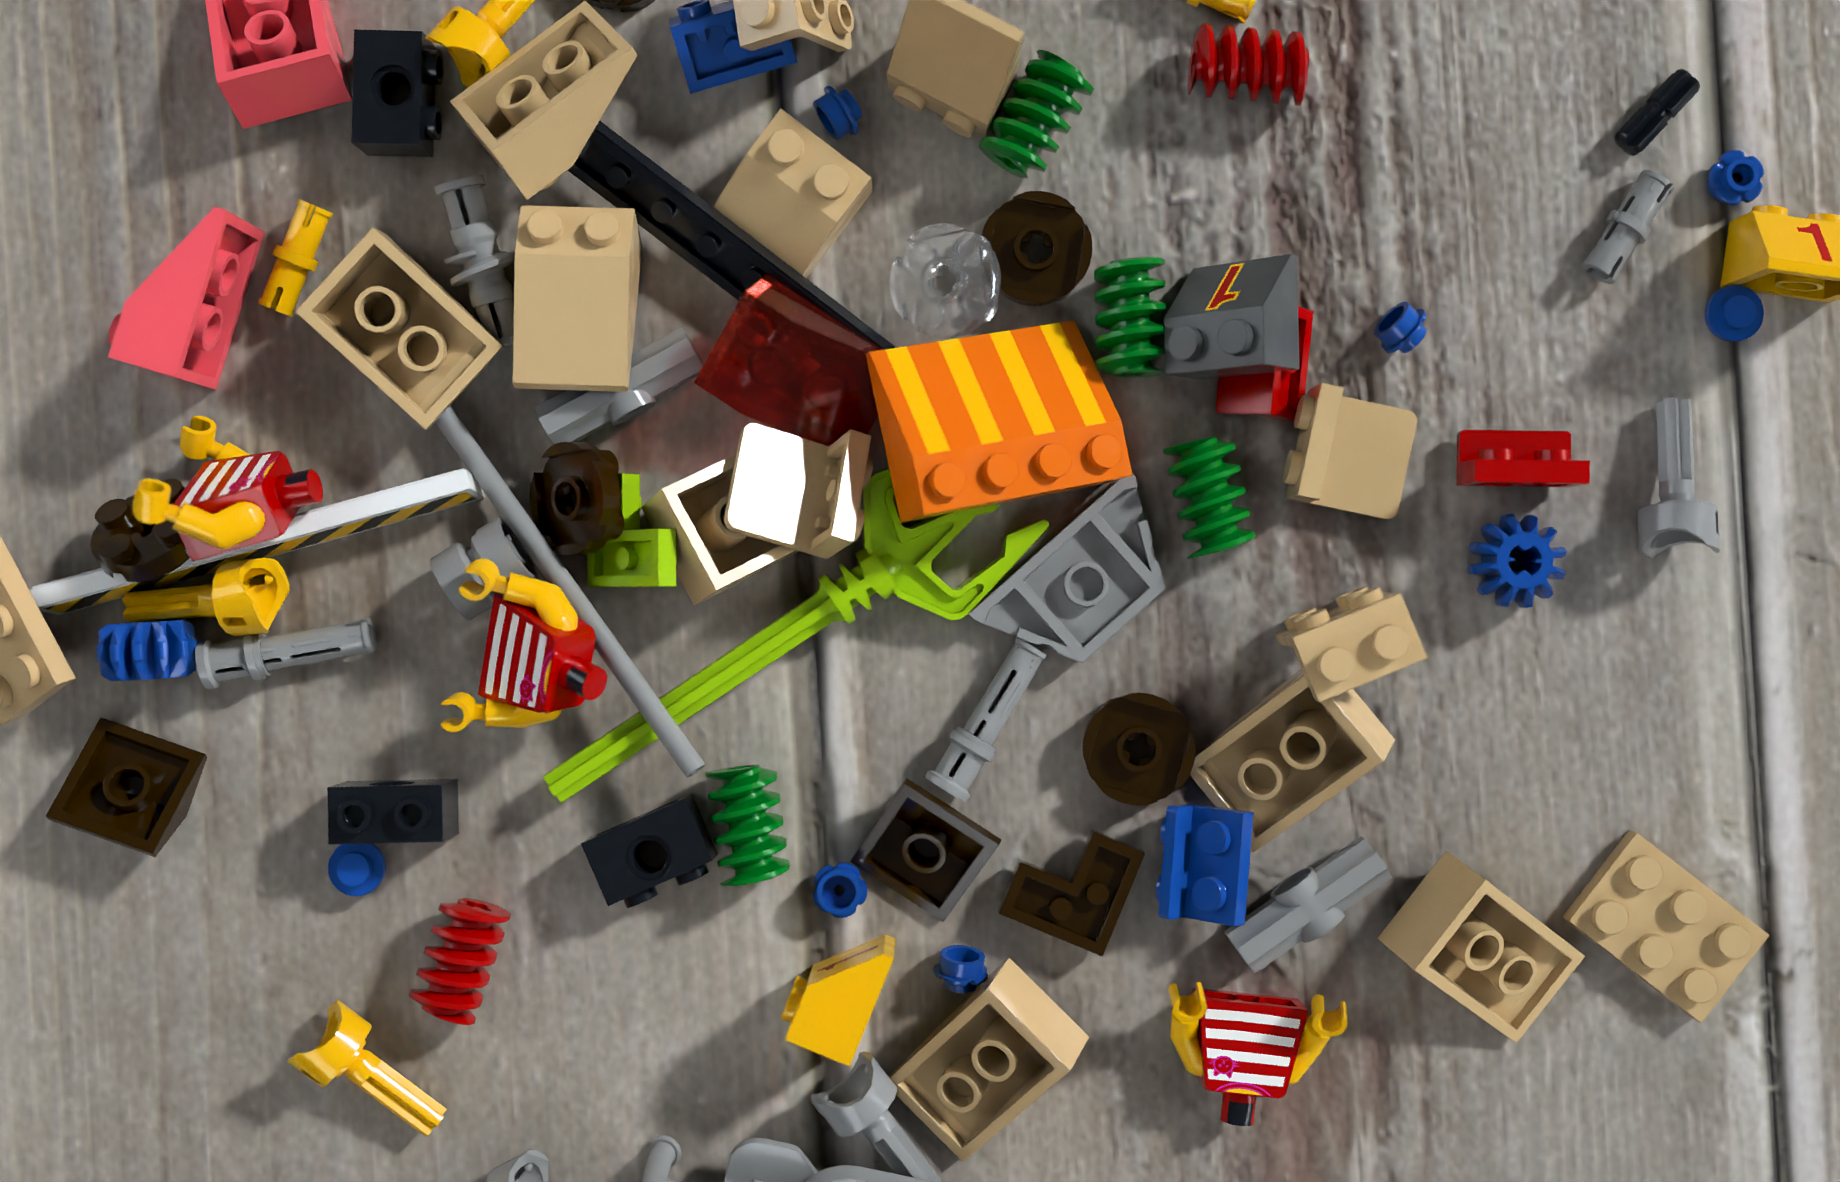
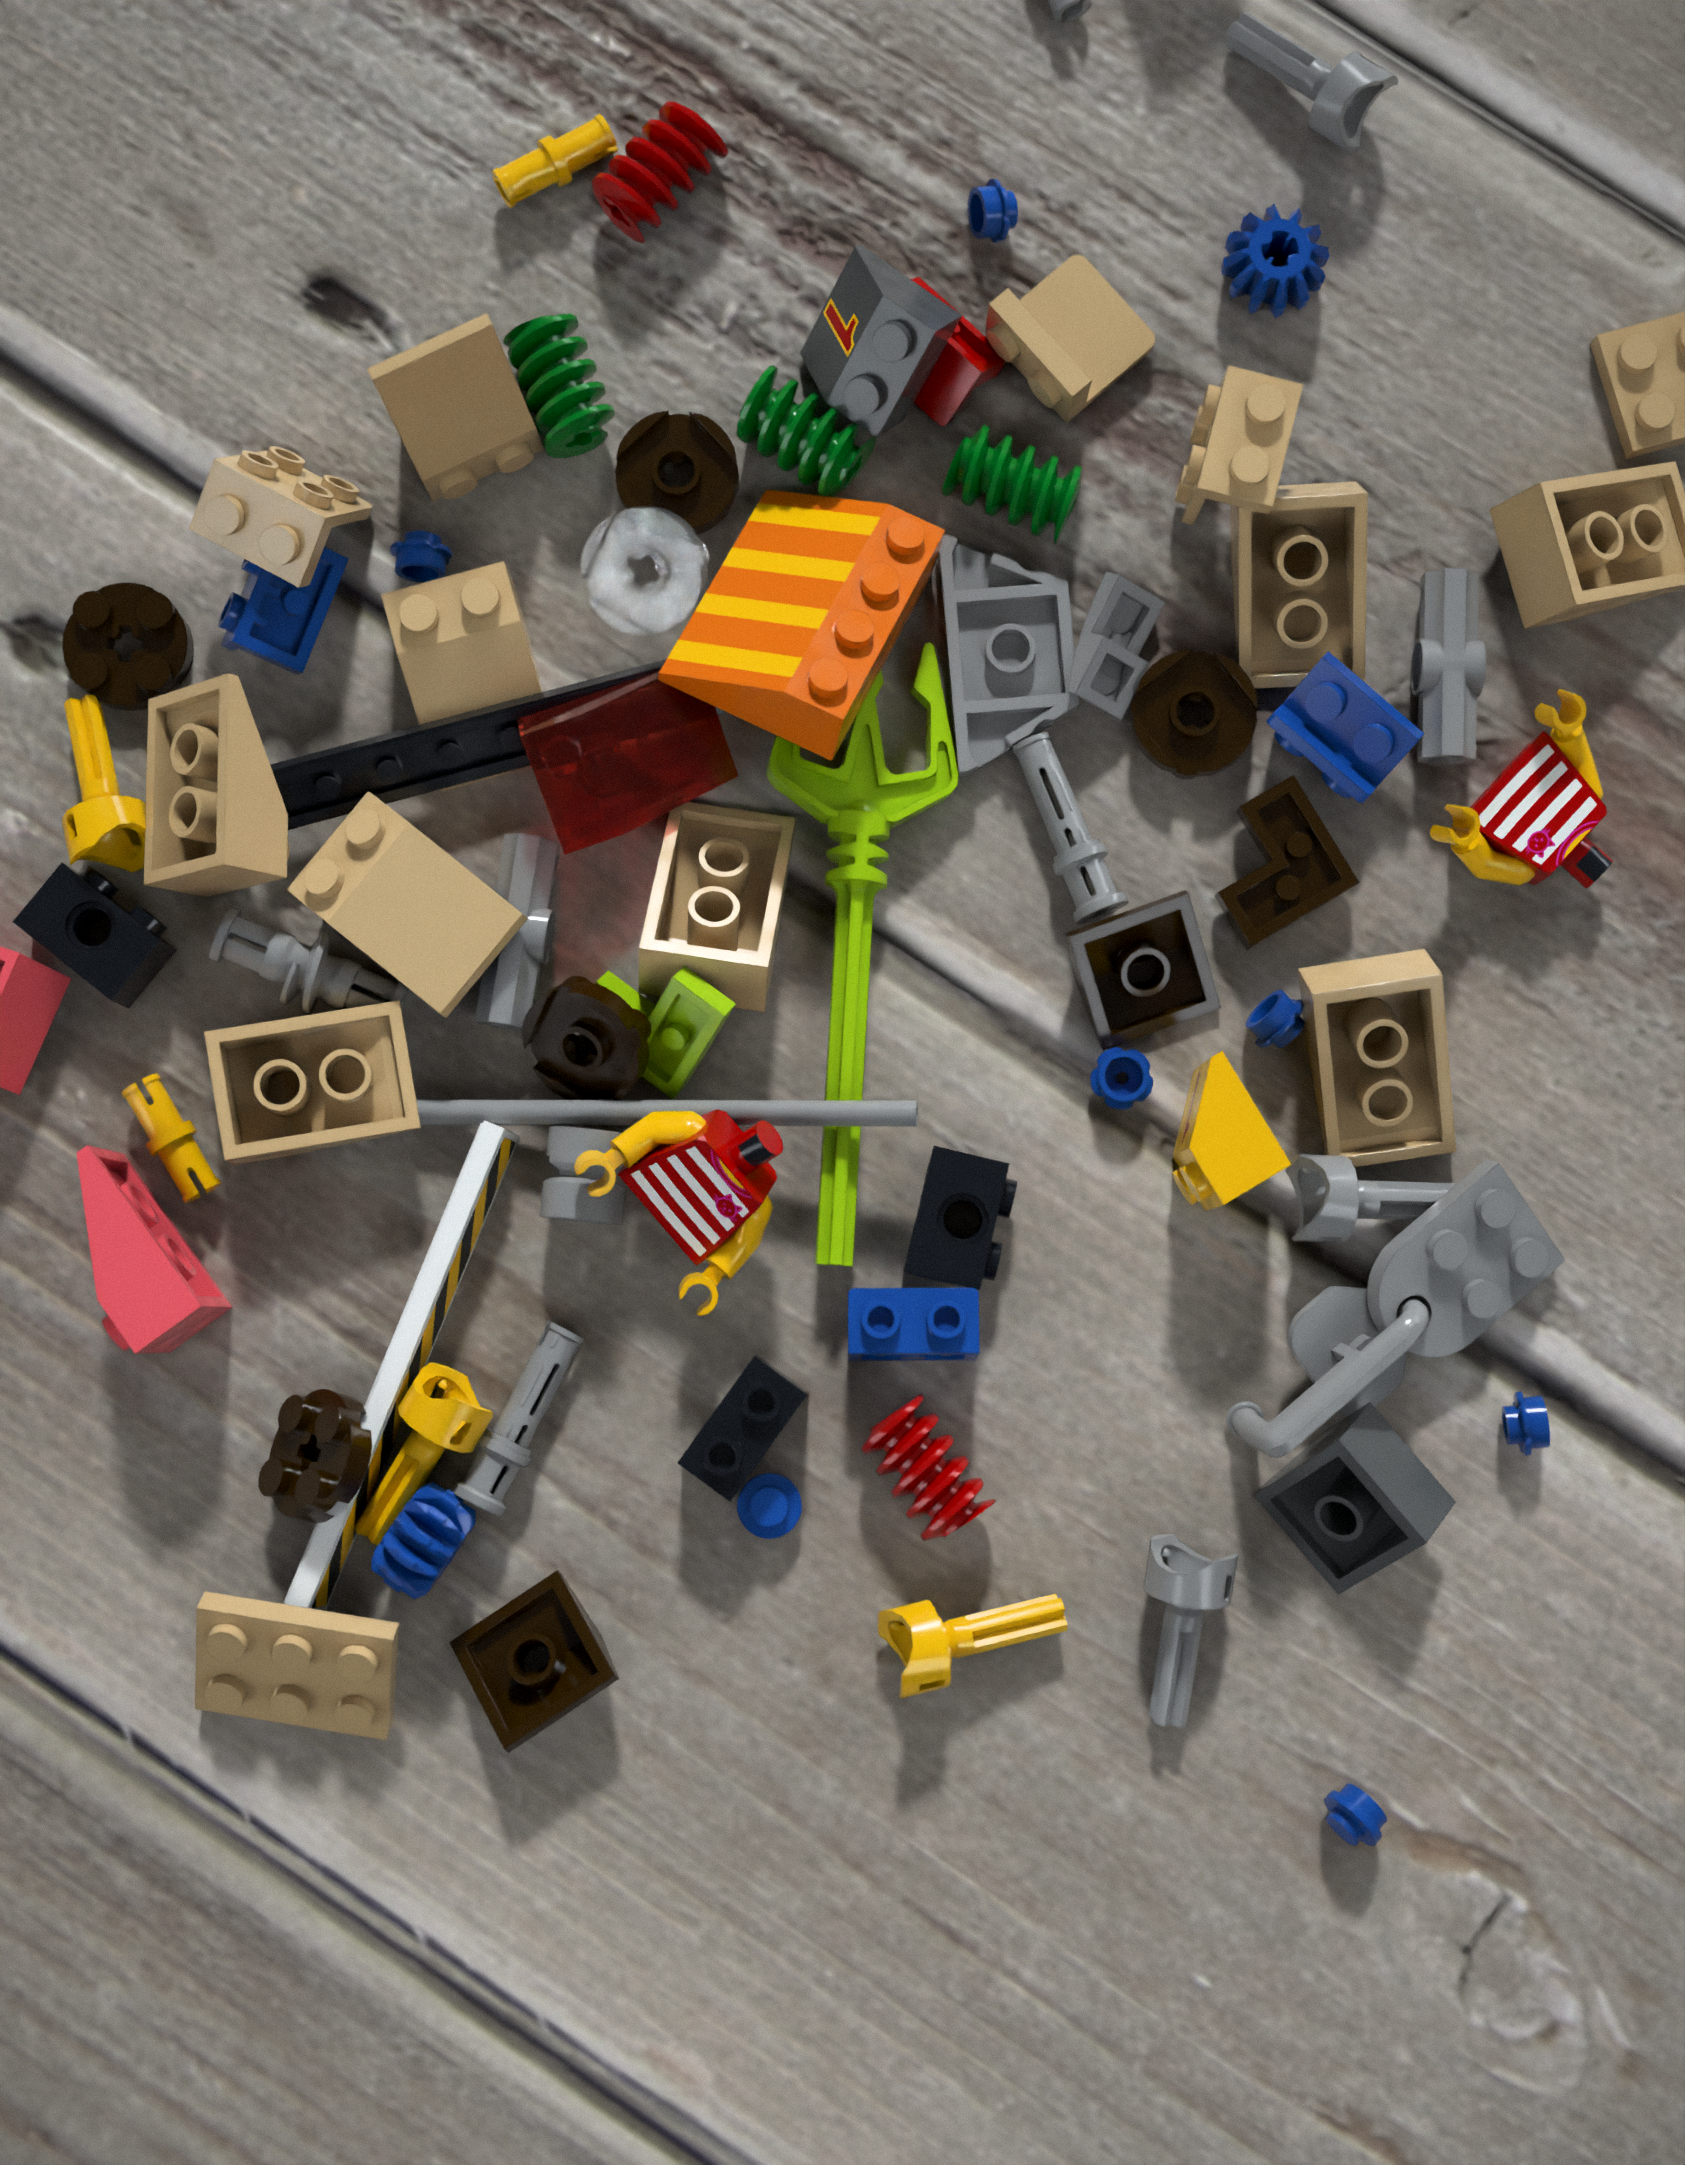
camera: 50 degrees left, 5 degrees down
torso [132,416,323,562] -> none
green piece [705,764,790,886] -> none
bracket [724,423,873,559] -> none
red bracket [1456,430,1590,488] -> none
none -> blue bracket [848,1288,980,1361]
none -> light grey slope [1069,572,1165,720]

